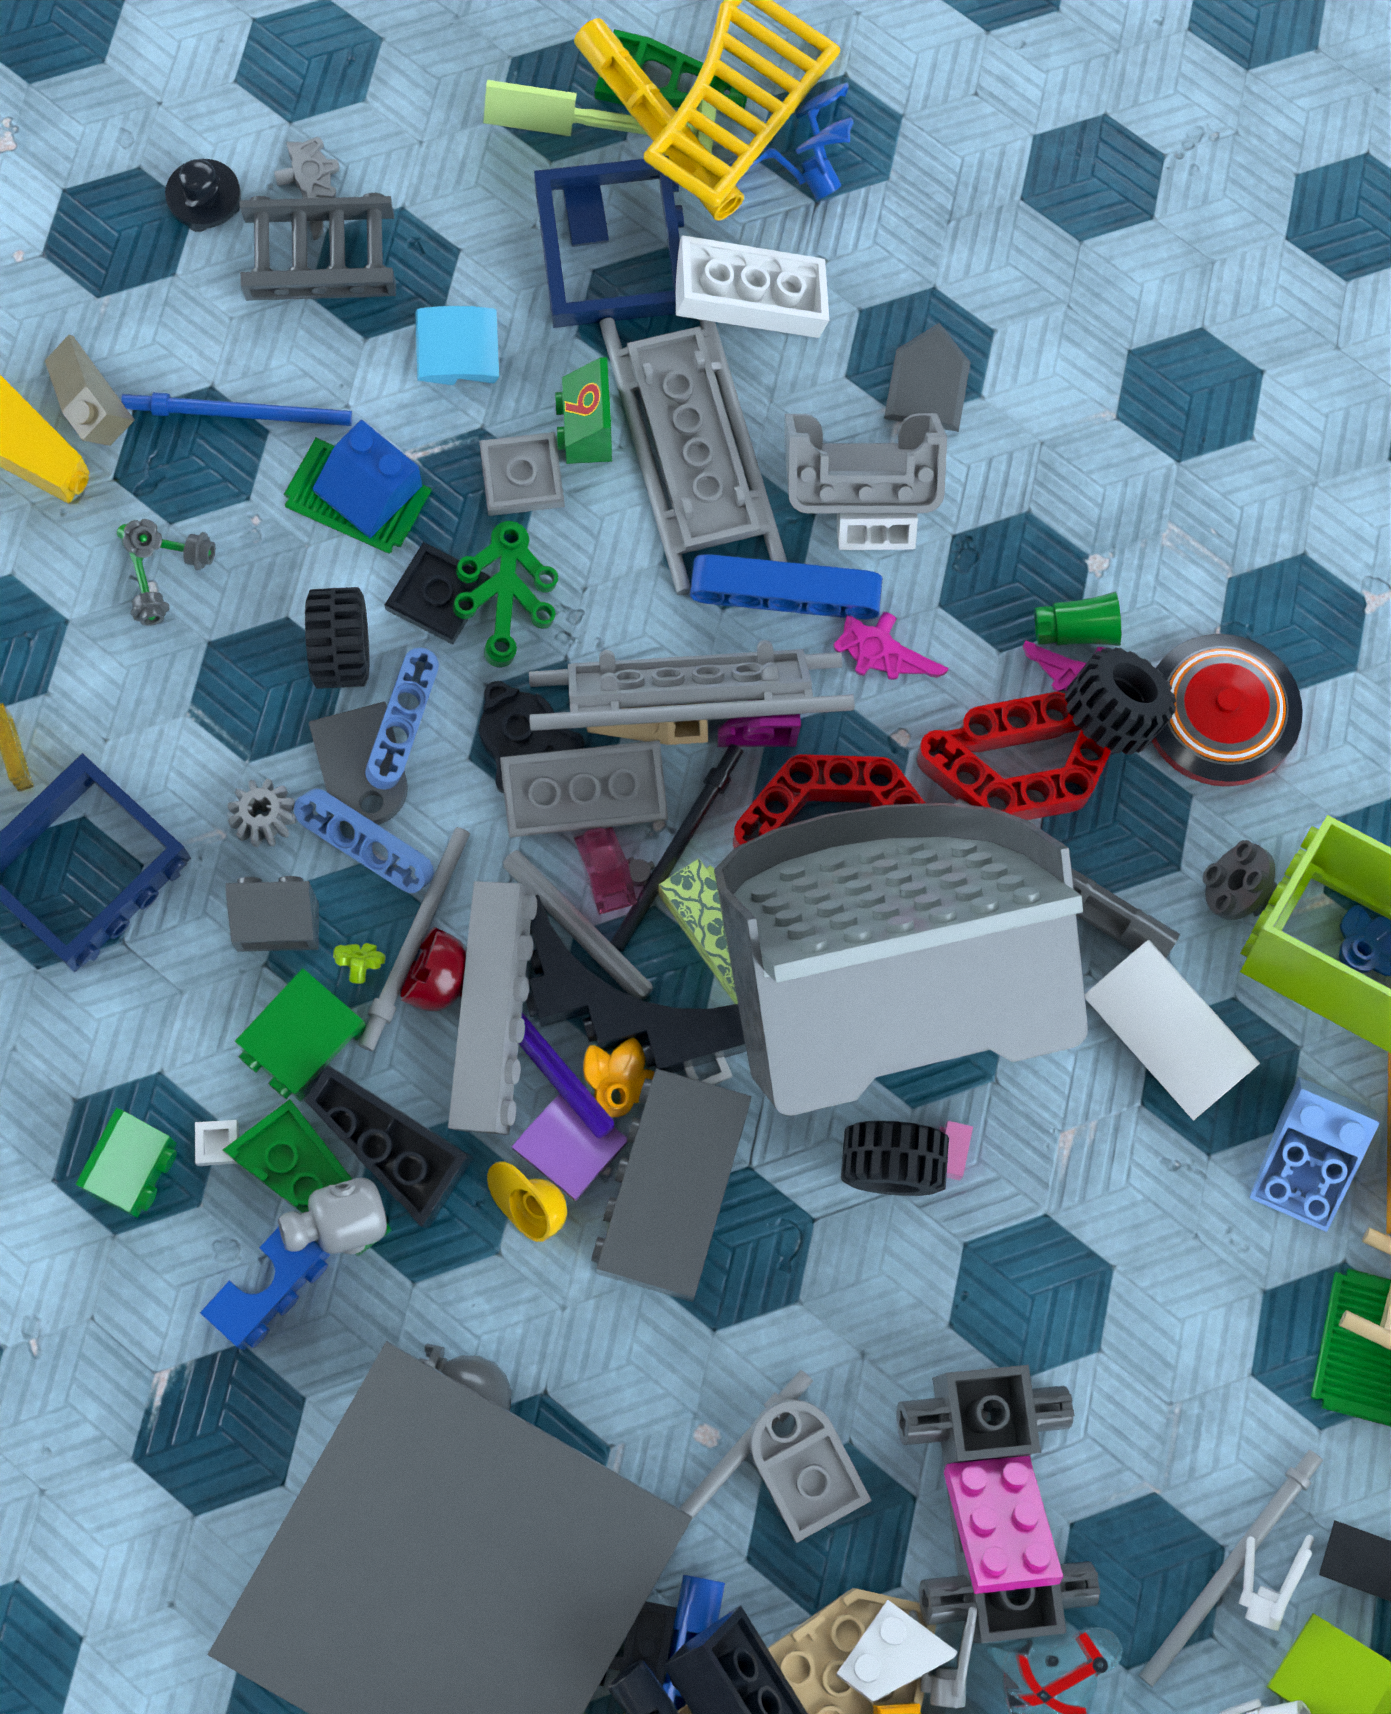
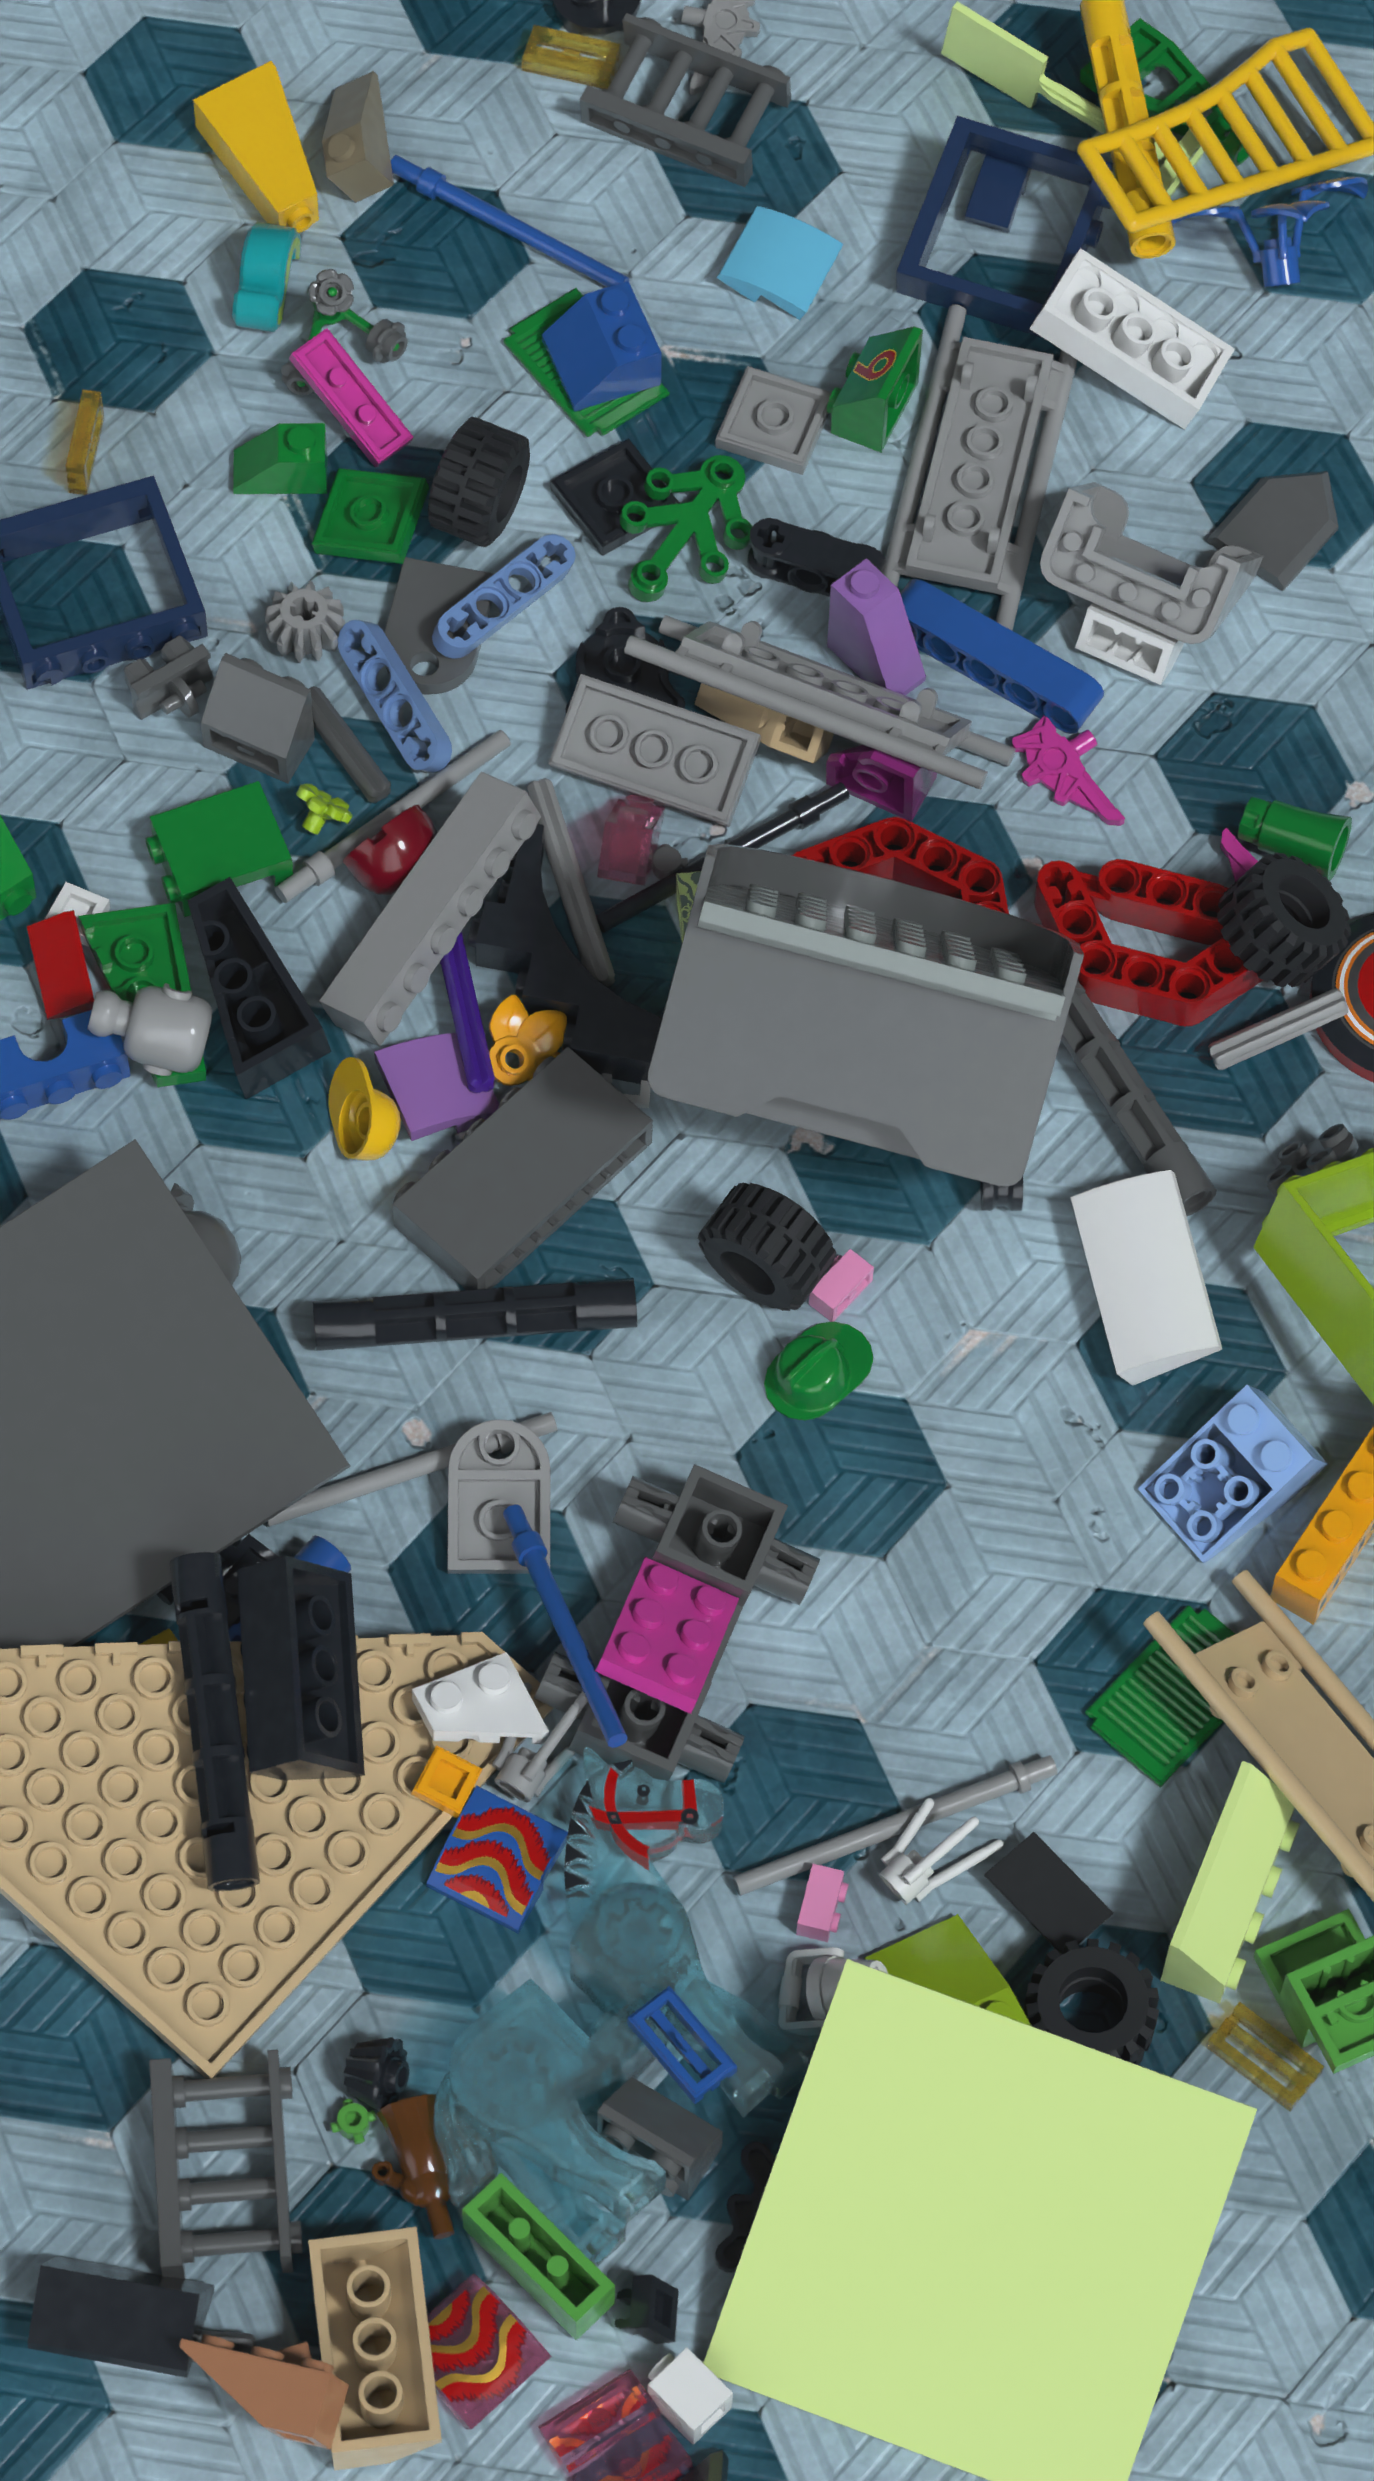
camera: 30 degrees right, 10 degrees down
none -> red slope [27,910,94,1020]
none -> dark grey hips [124,636,213,720]
none -> teal animal [232,221,301,332]
none -> green slope [233,423,328,494]
none -> dark pink tile [289,328,414,468]
none -> dark grey axle [309,686,391,803]
none -> green tile [312,468,429,564]
none -> black piece [313,1278,637,1351]
none -> blue bar [503,1504,628,1748]
none -> clear yellow tile [522,25,621,89]
none -> black piece [747,518,886,597]
none -> green piece [764,1322,874,1421]
none -> bright pink piece [796,1864,849,1942]
none -> medium lavender slope [827,558,926,696]
none -> light grey axle [1208,988,1348,1070]

